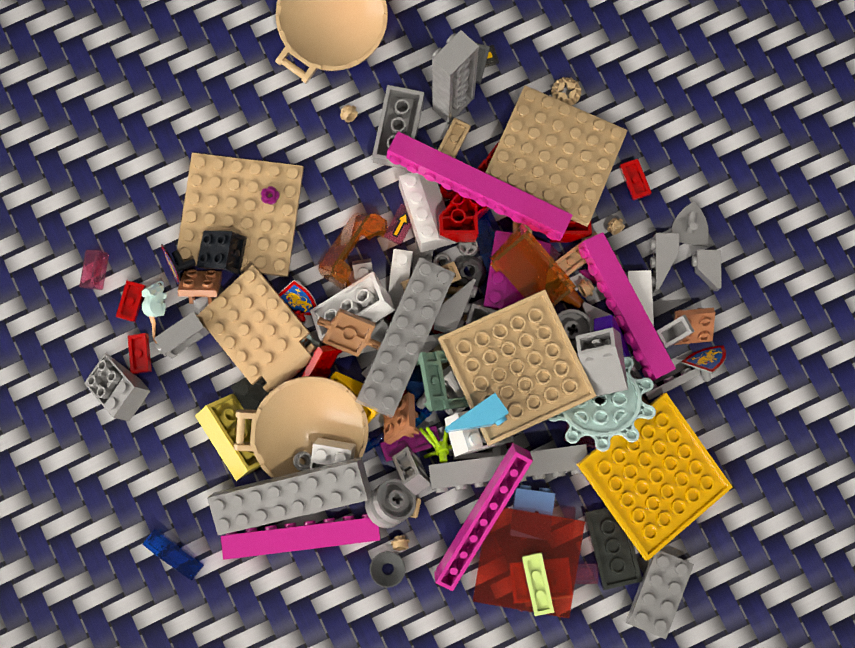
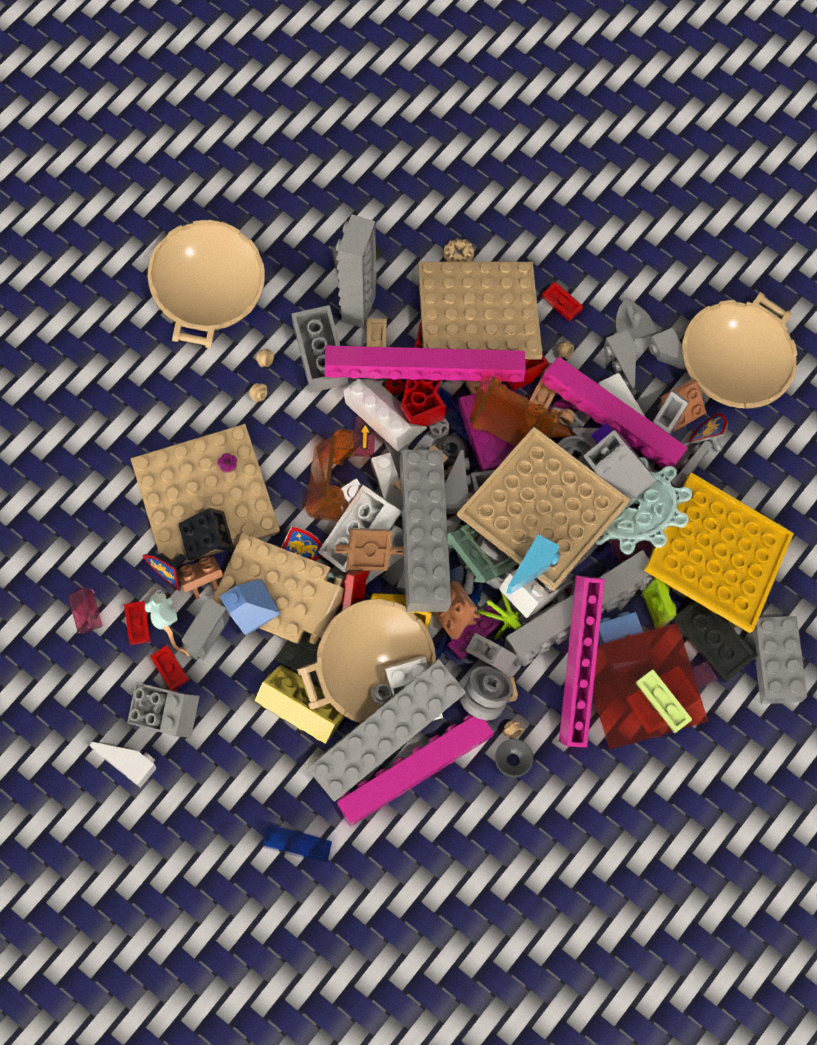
camera: 30 degrees left, 10 degrees down
none -> white slope [90,742,157,788]
none -> medium blue slope [220,579,281,635]
none -> tan plate [249,383,267,402]
none -> lime plate [642,578,677,630]
none -> tan dish [682,292,797,408]

